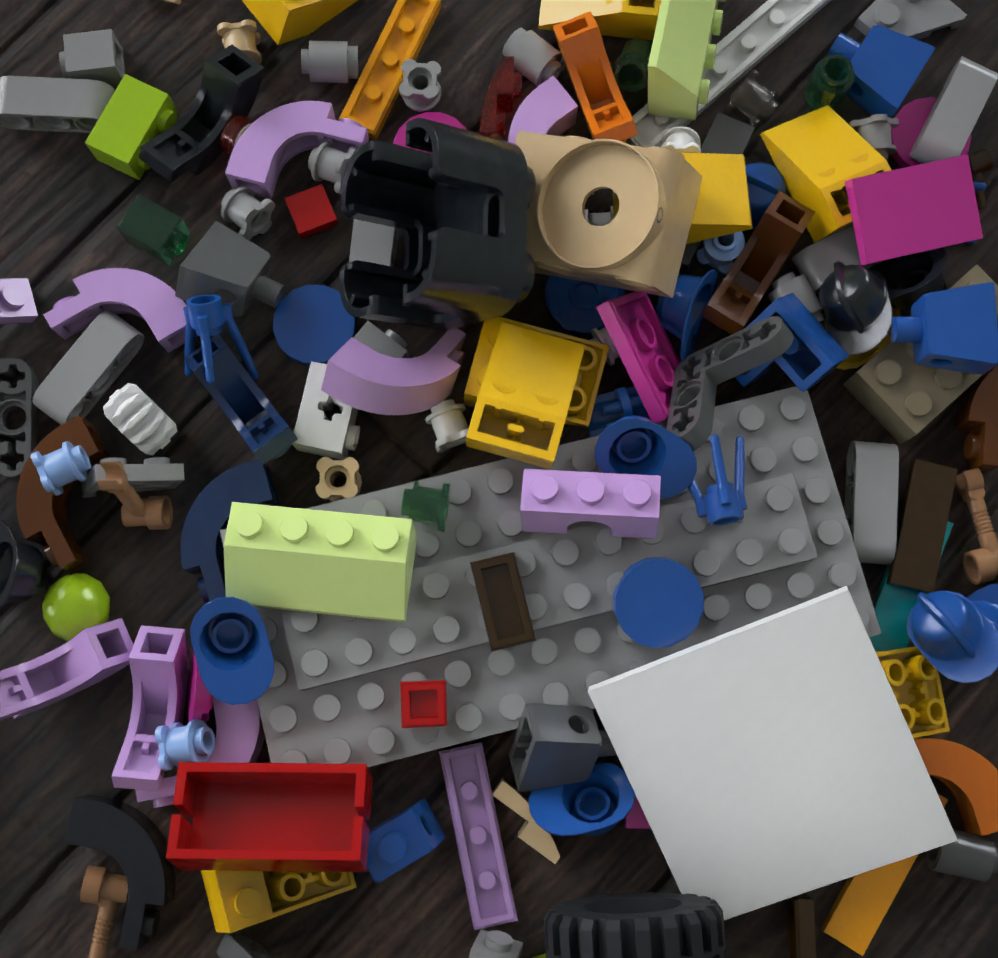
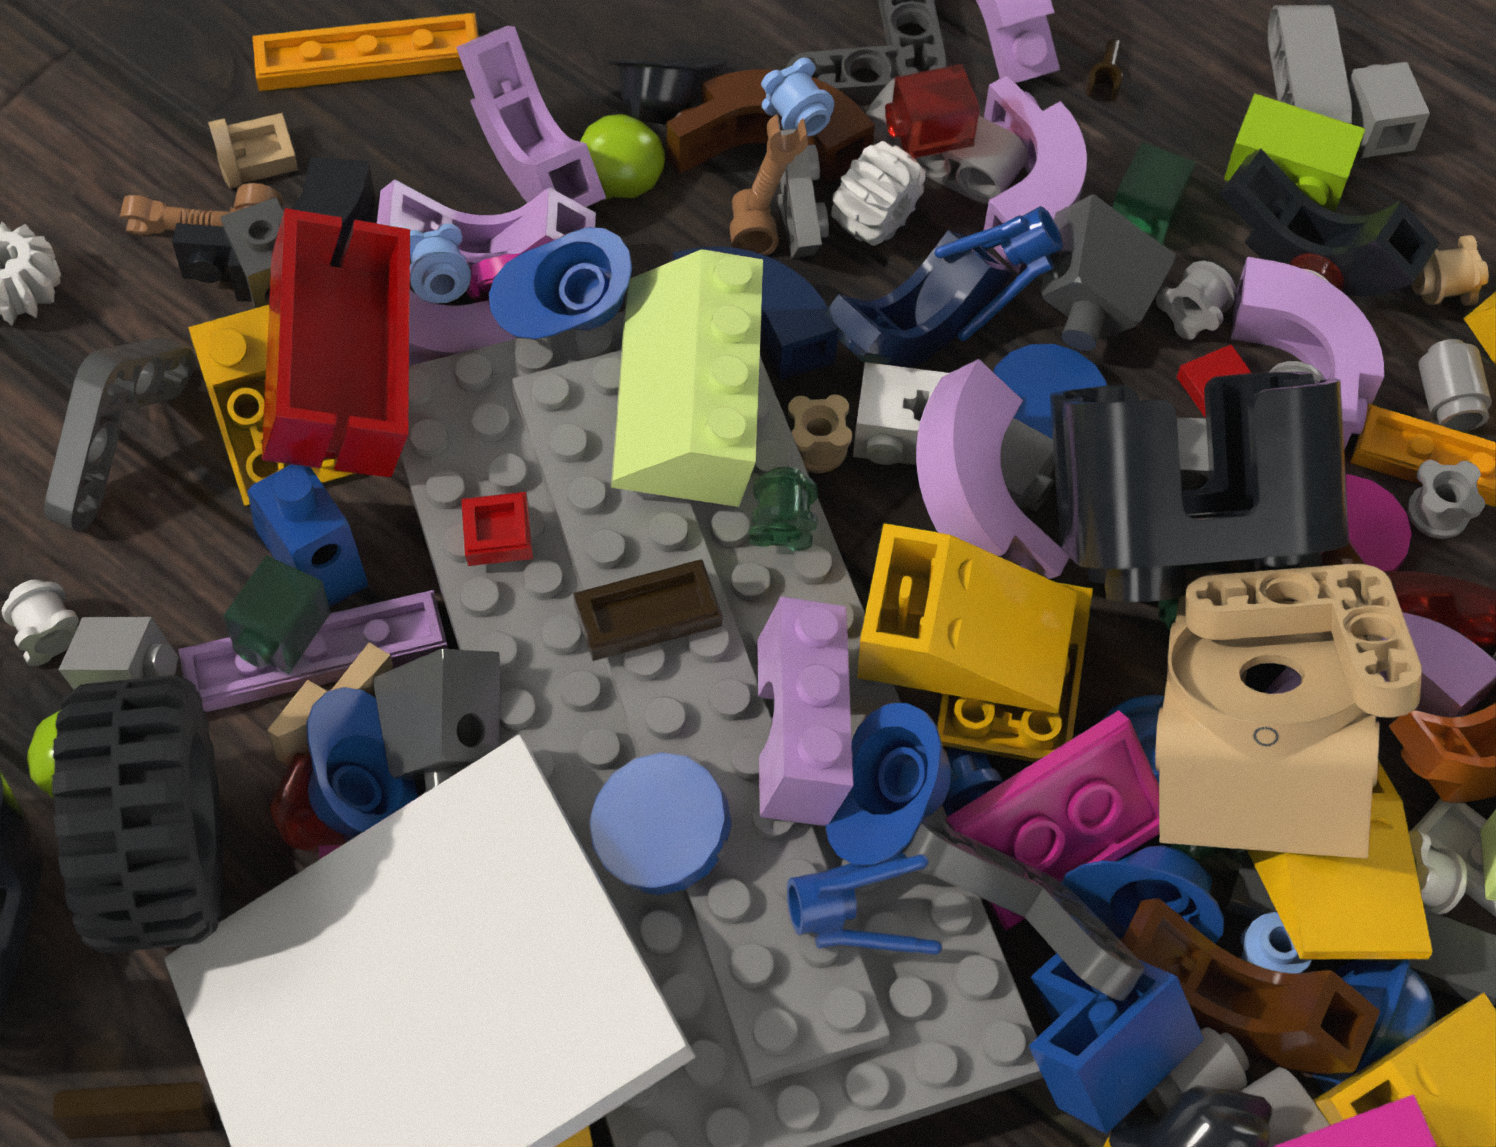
camera: 85 degrees right, 20 degrees down
none -> tan tile [208,113,298,189]
none -> dark grey bracket [220,198,284,309]
none -> clear green brick [223,555,331,674]
none -> clear red arm [269,753,327,850]
none -> clear red brick [885,64,980,158]
none -> dark brown hand [1086,39,1122,102]
none -> tan beam [1186,564,1422,717]

